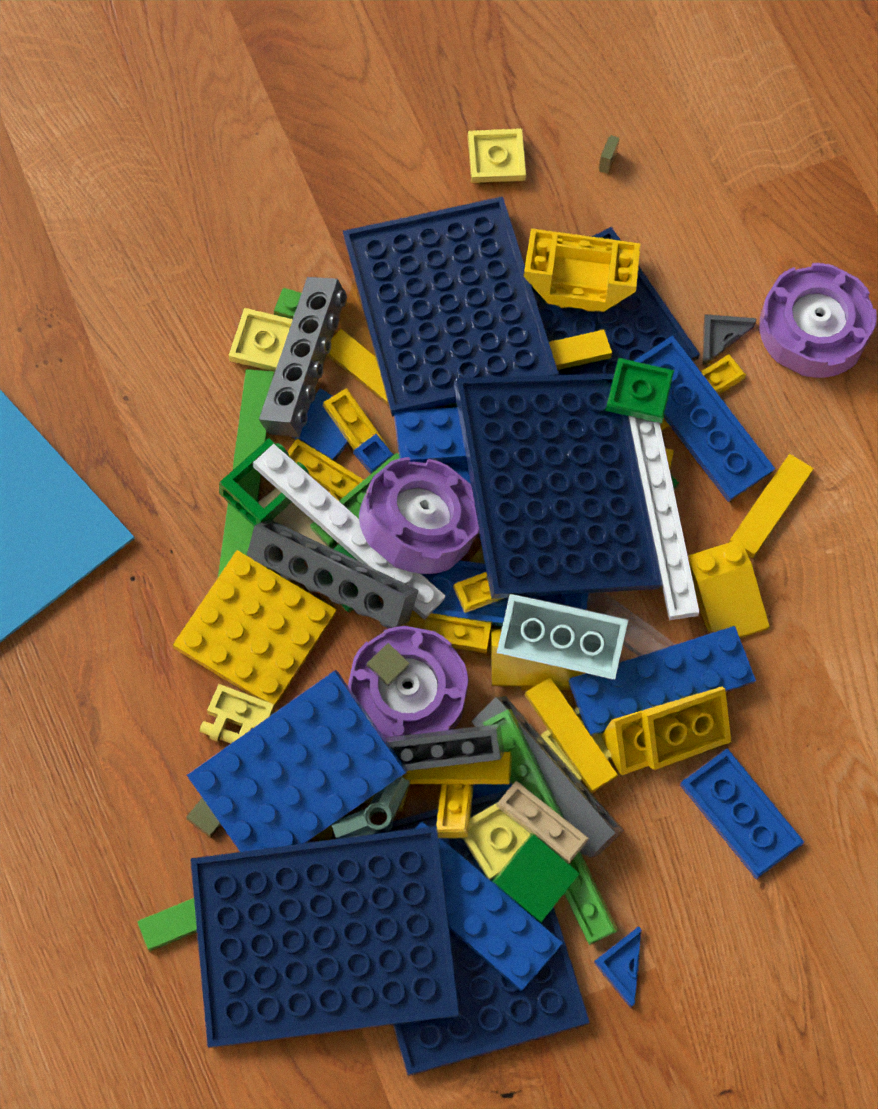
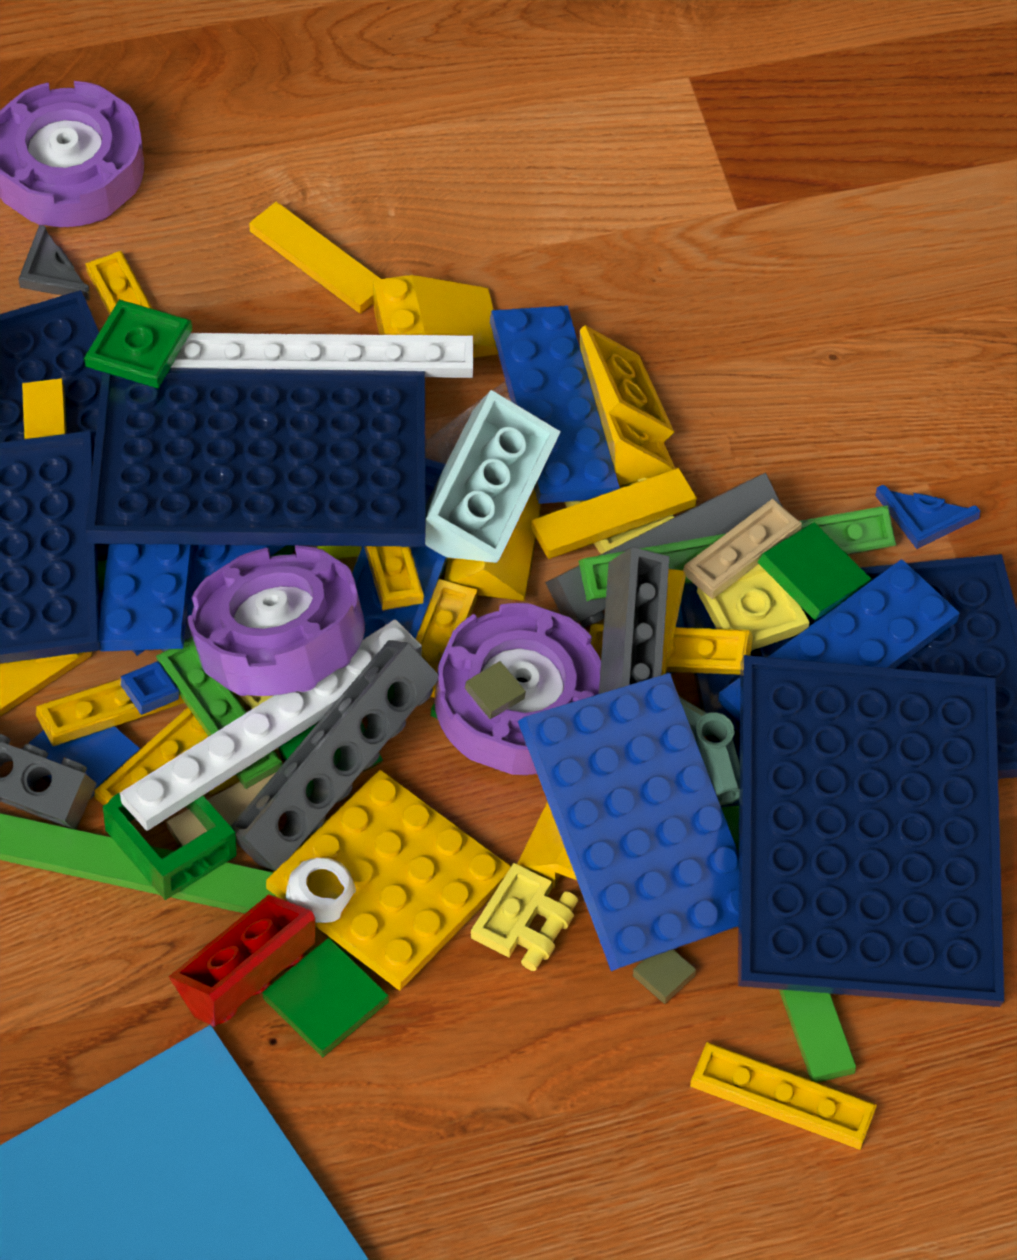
camera: 80 degrees left, 10 degrees down
blue plate [634,335,775,502] -> none
blue tile [680,748,804,880] -> none
none -> red slope [168,894,315,1027]
none -> green tile [262,938,389,1058]
none -> white piece [286,857,356,923]
none -> yellow tile [690,1042,877,1150]

